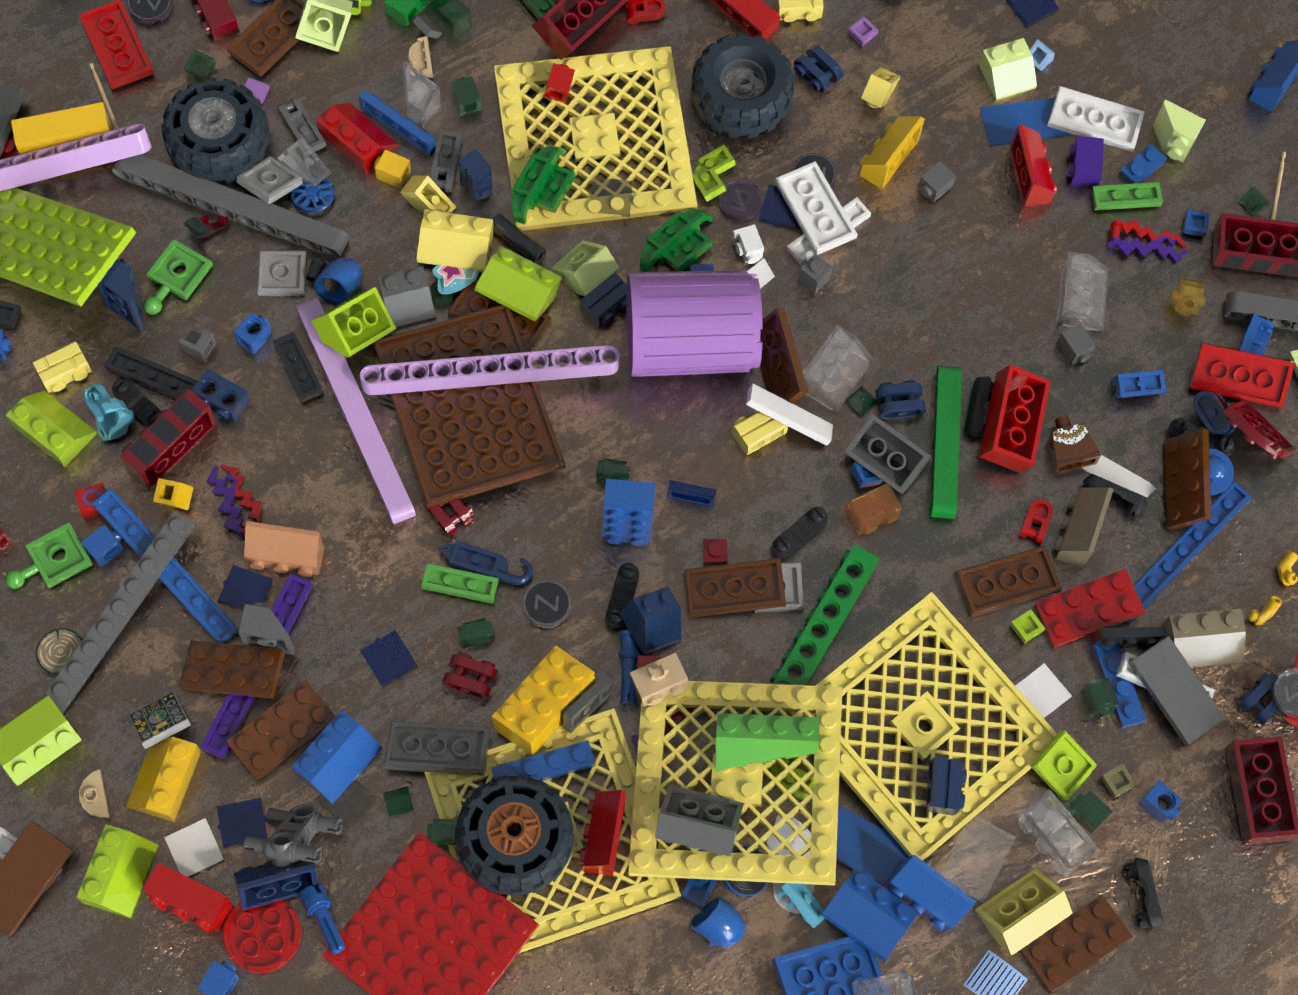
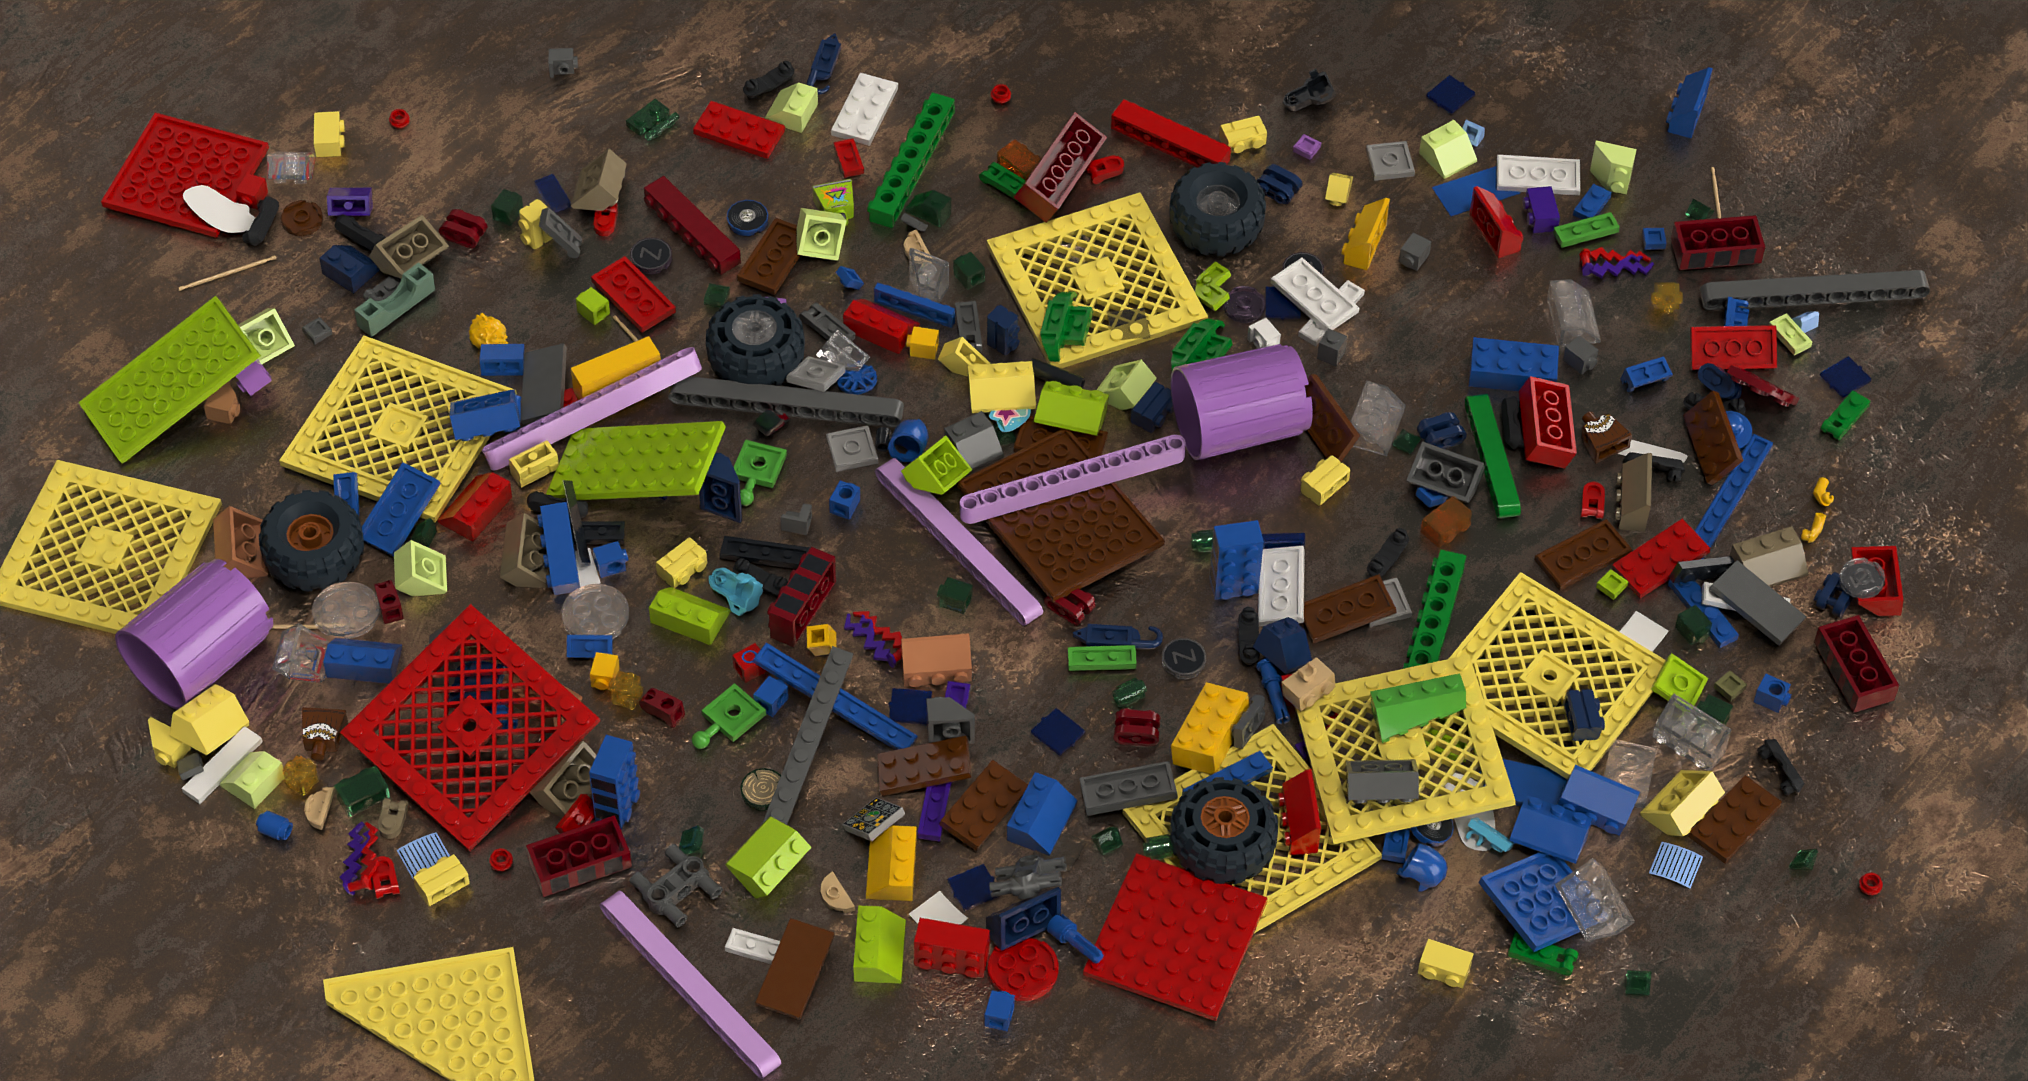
camera: 10 degrees left, 15 degrees down
dark blue brick [192,369,250,422] -> none
black plate [273,332,324,403] -> none
red brick [544,63,575,103] -> none
dark red plate [702,539,728,565] -> none
white tile [746,384,833,446] -> none
none -> lime brick [576,287,610,326]
none -> blue plate [836,266,864,290]
none -> clear green brick [937,577,973,615]
none -> white tile [1258,546,1305,626]
none -> light grey tile [1366,141,1415,181]
none -> blue brick [1468,337,1559,391]

